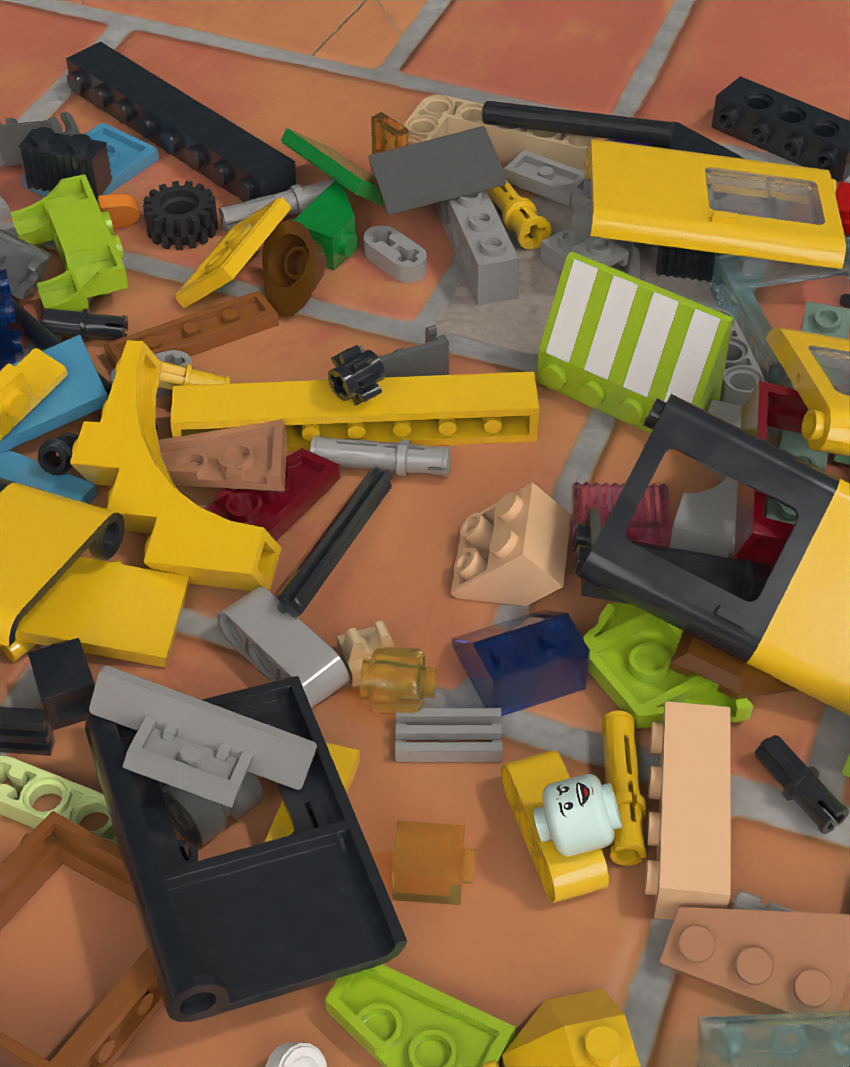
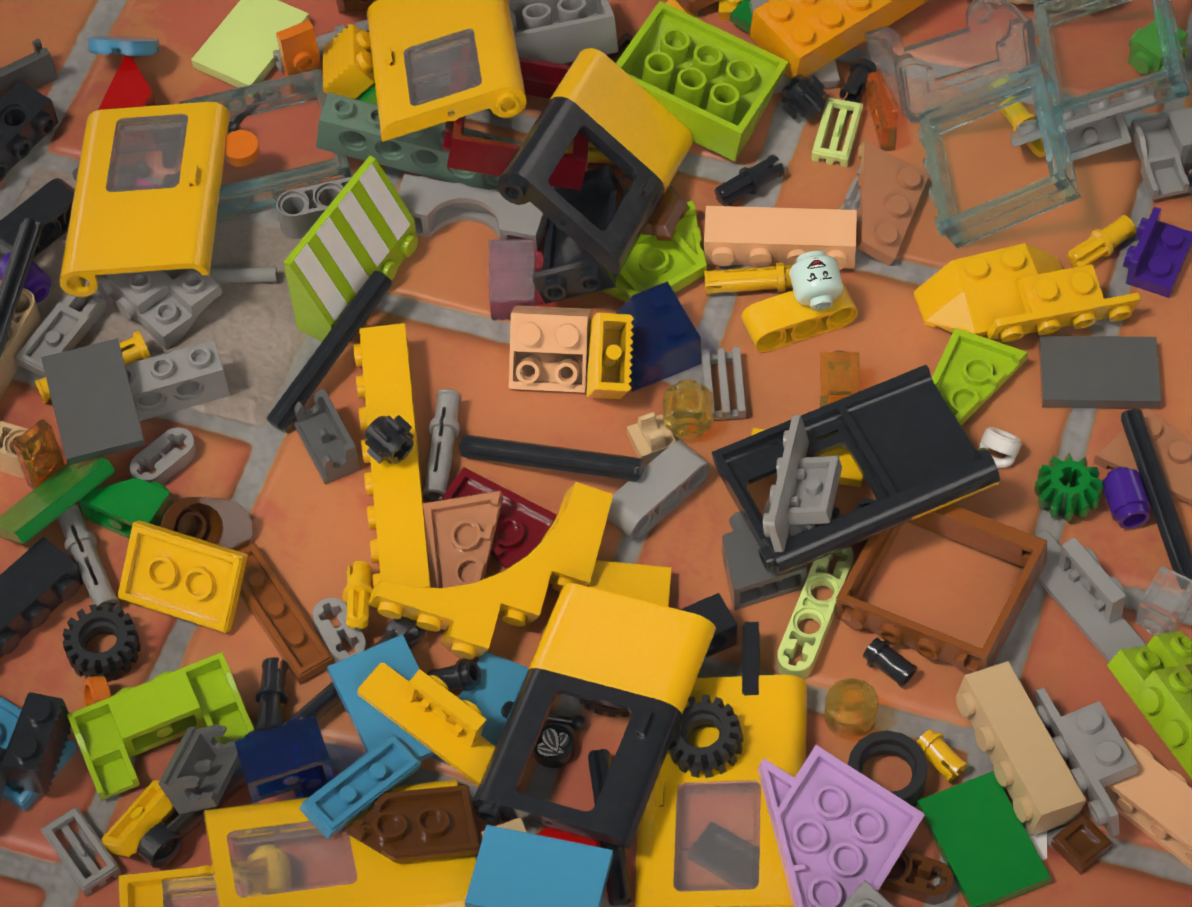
camera: 90 degrees left, 10 degrees up
none -> orange tile [224,130,260,167]
none -> black axle [267,271,392,431]
none -> yellow brick [587,313,634,400]

